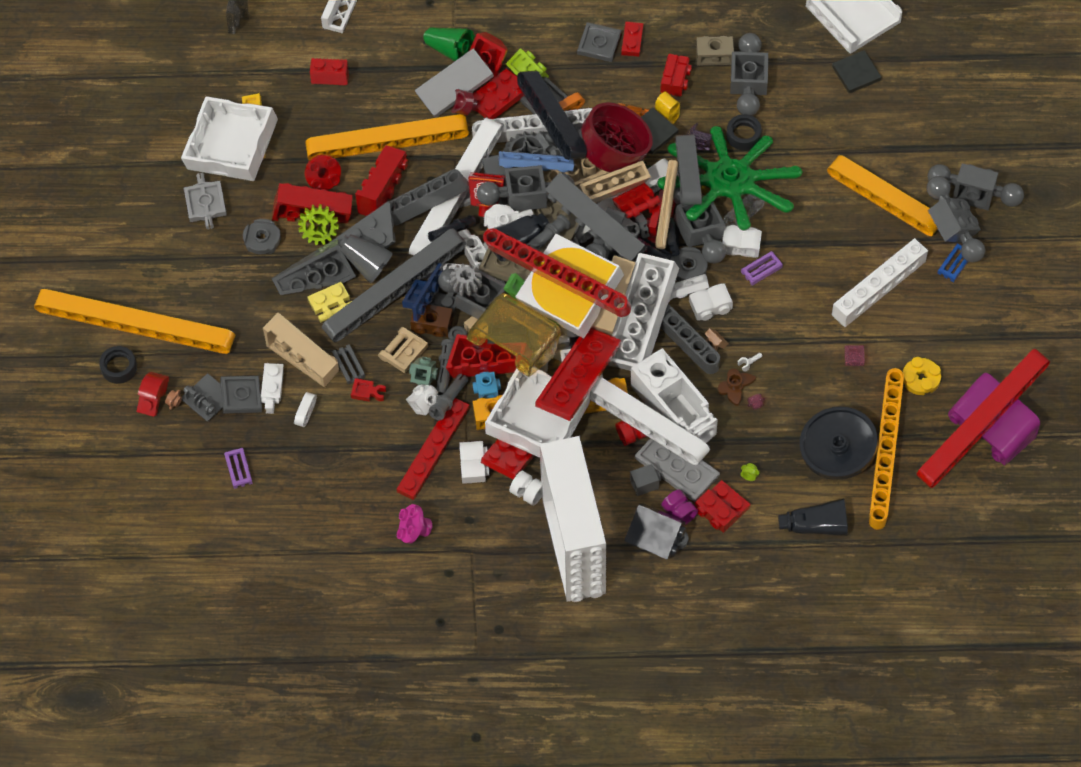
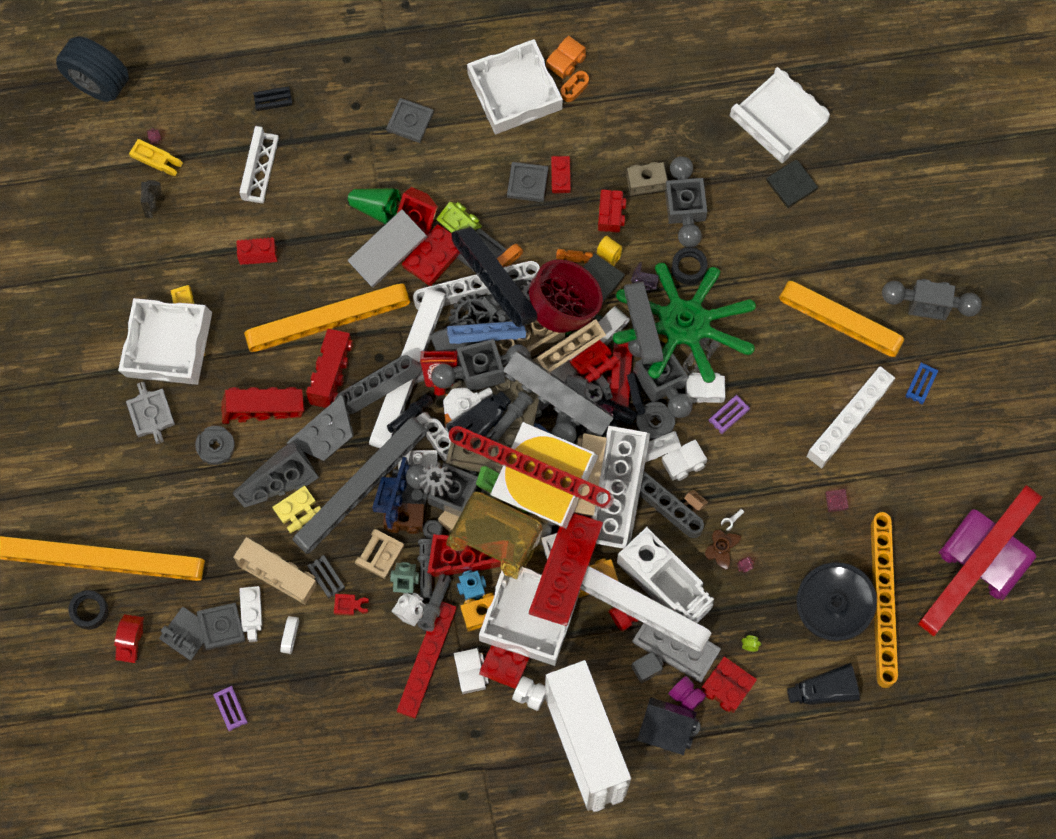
camera: 10 degrees left, 10 degrees up
nougat plate [165,390,182,410] -> none
lime gear [298,204,339,245] -> none
red plate [305,154,341,190] -> none
dark grey cone [339,234,393,283] -> none
dark pink plate [397,504,432,544] -> none
dark red piece [451,89,477,116] -> none
tan axle [655,160,679,249] -> none
yellow plate [903,357,941,395] -> none
dark grey brick [926,176,985,263] -> none

